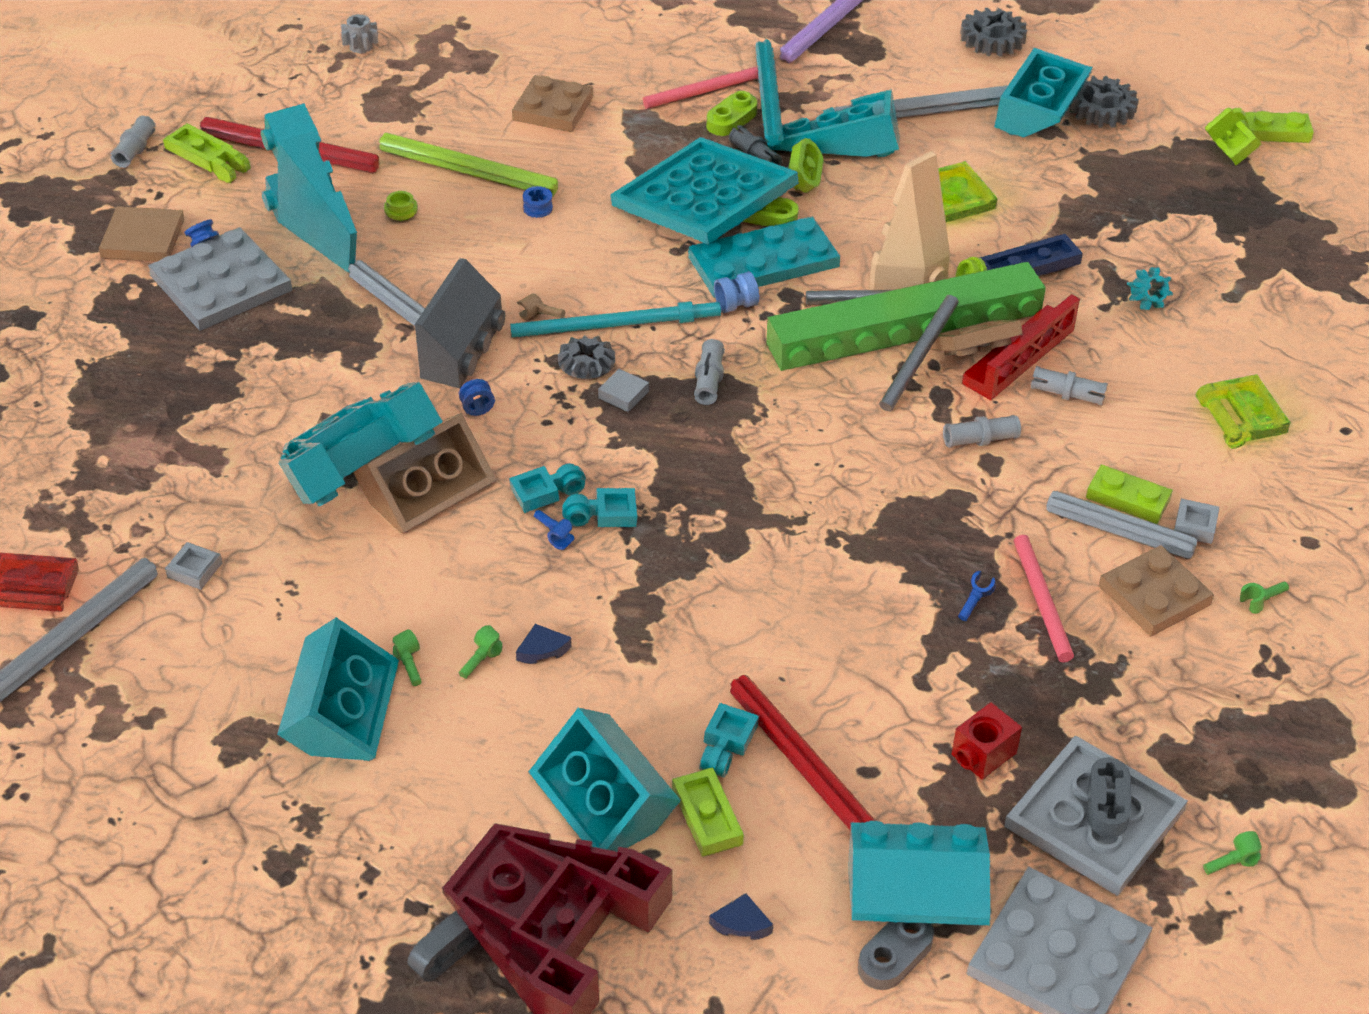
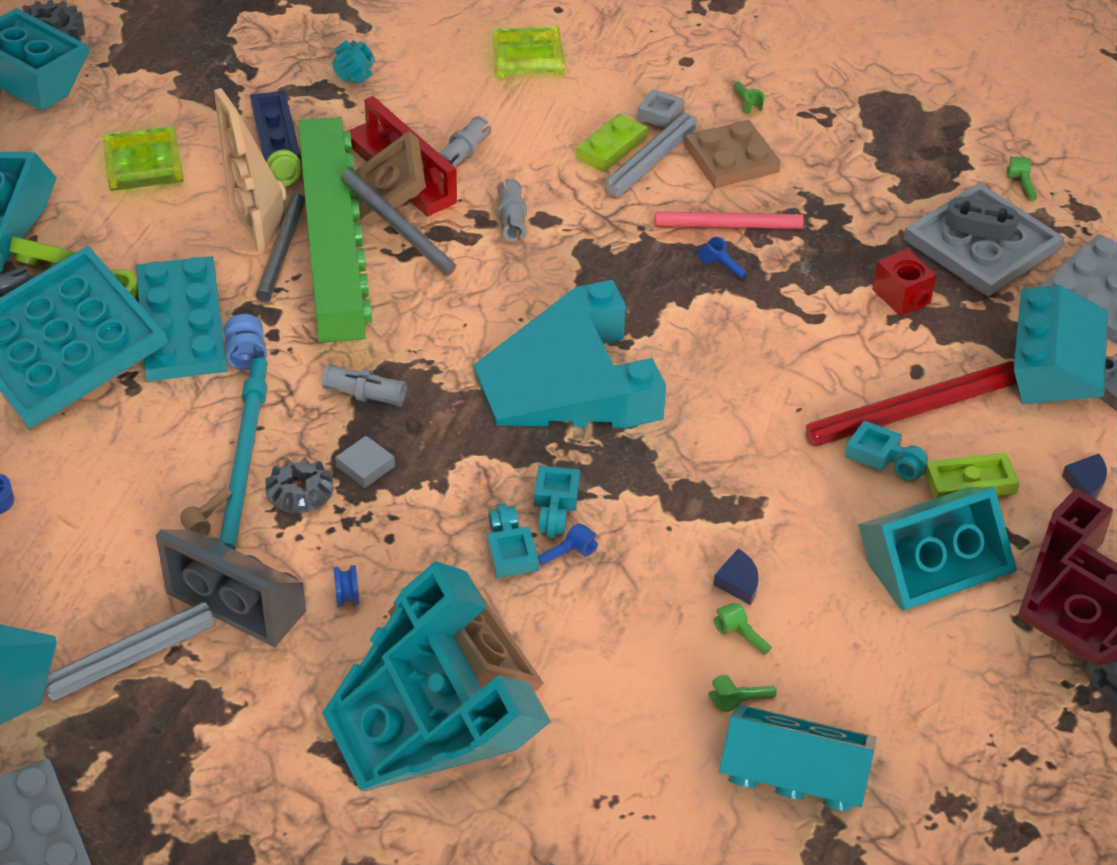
camera: 80 degrees left, 0 degrees up
none -> teal wedge [473,280,666,428]

